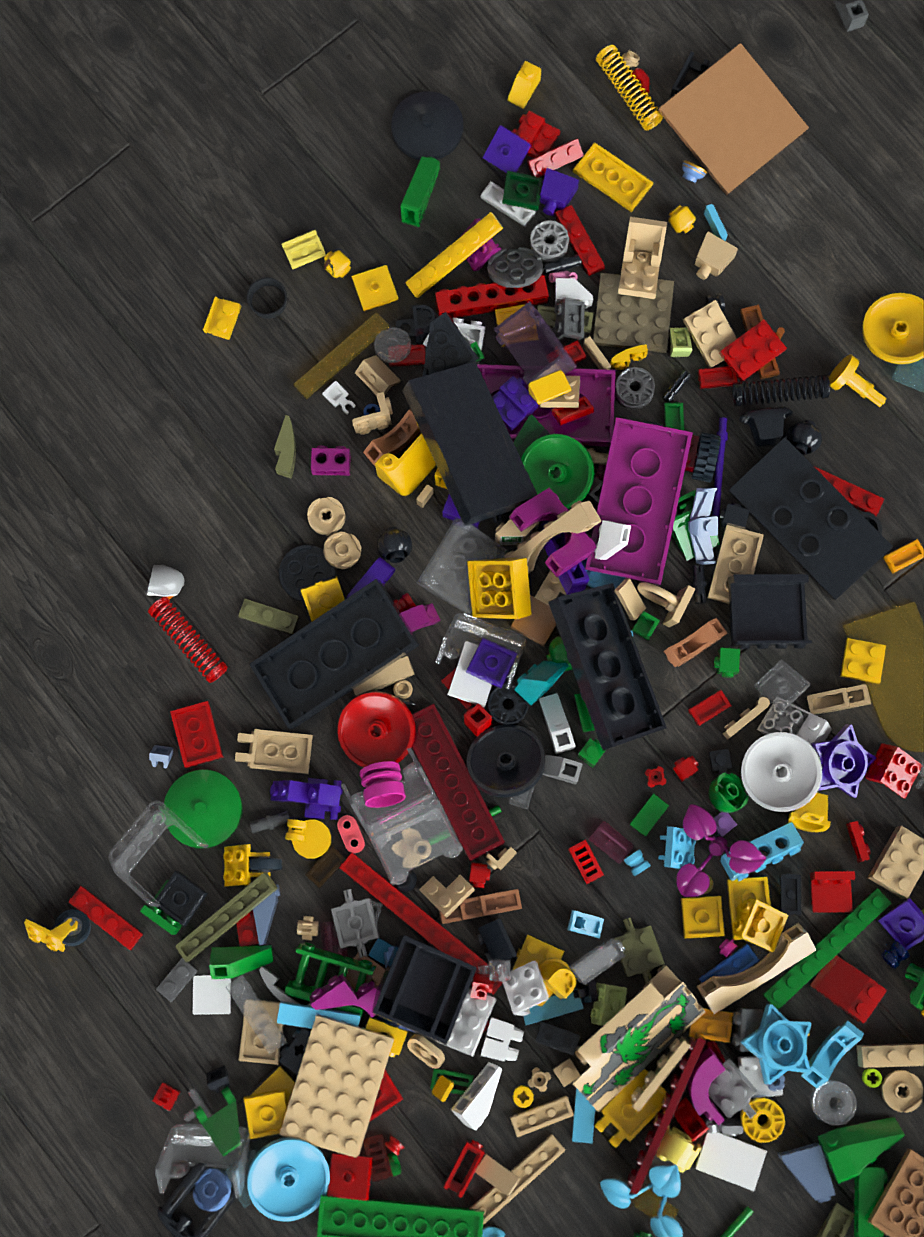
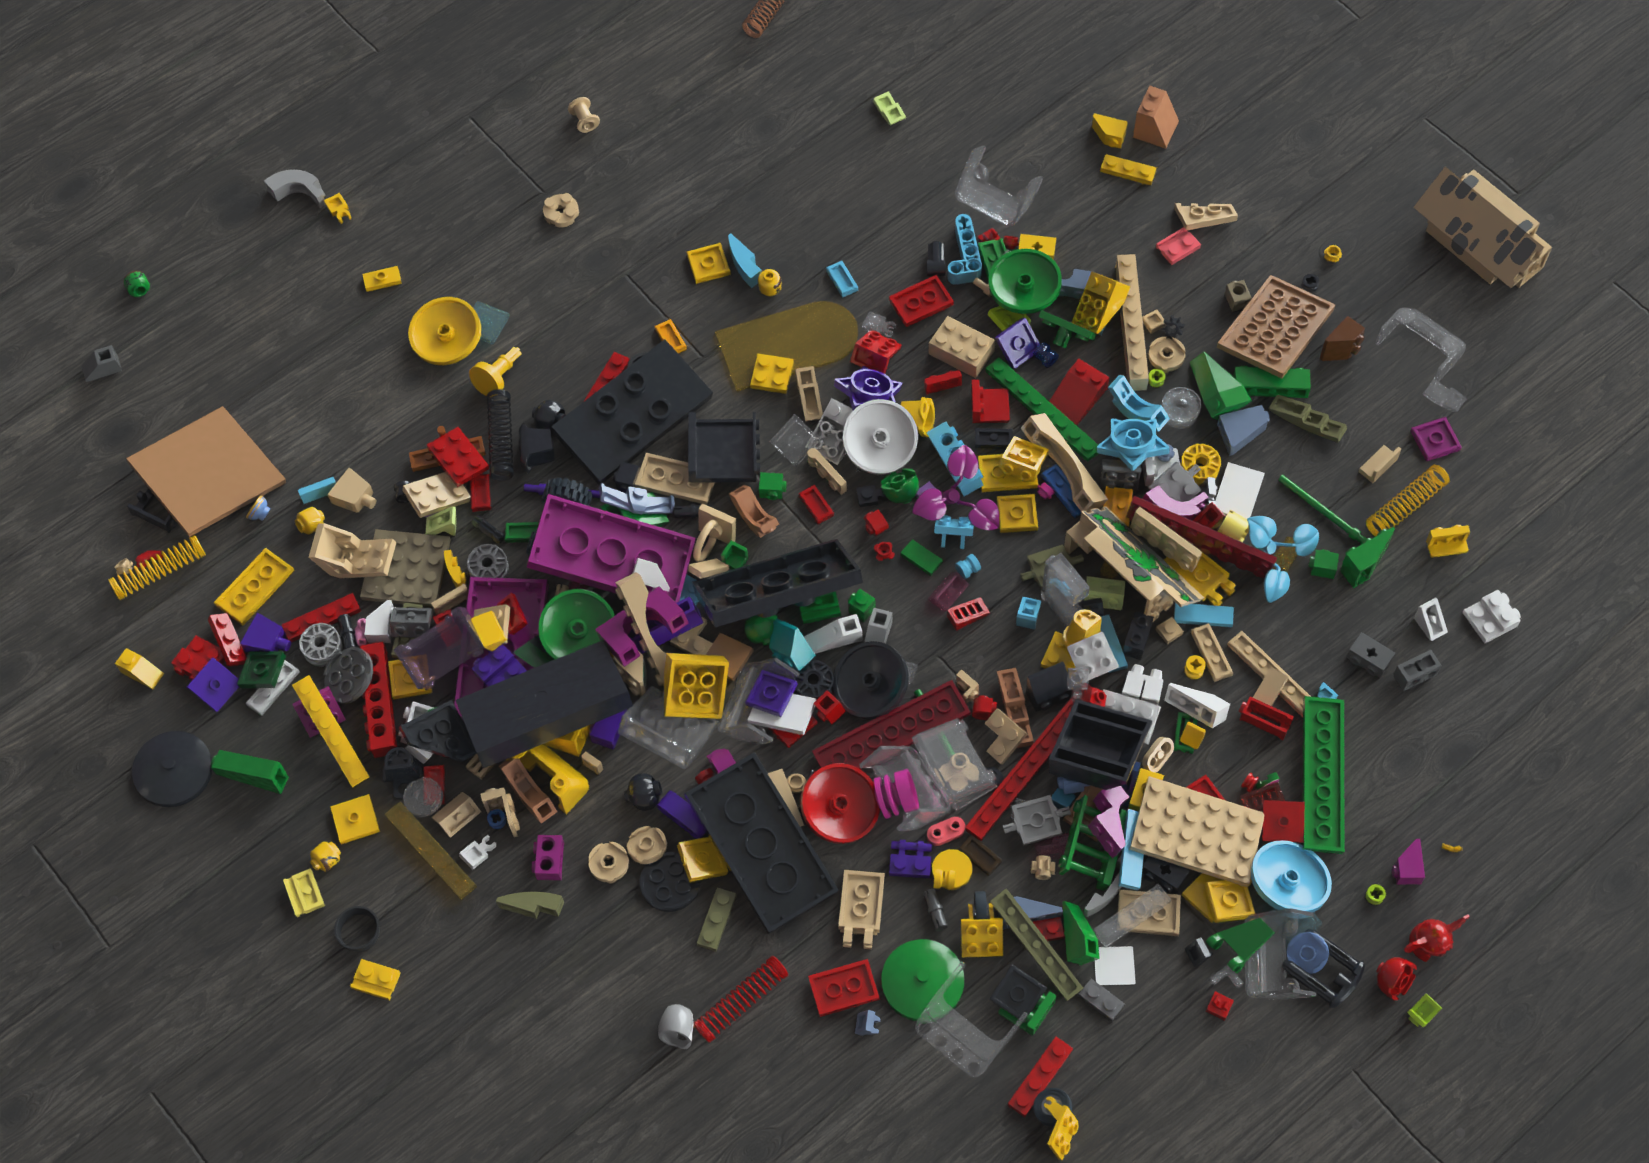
camera: 90 degrees left, 15 degrees down
dark purple arch [270,780,341,806] -> none
tan plate [528,1068,551,1092] -> none

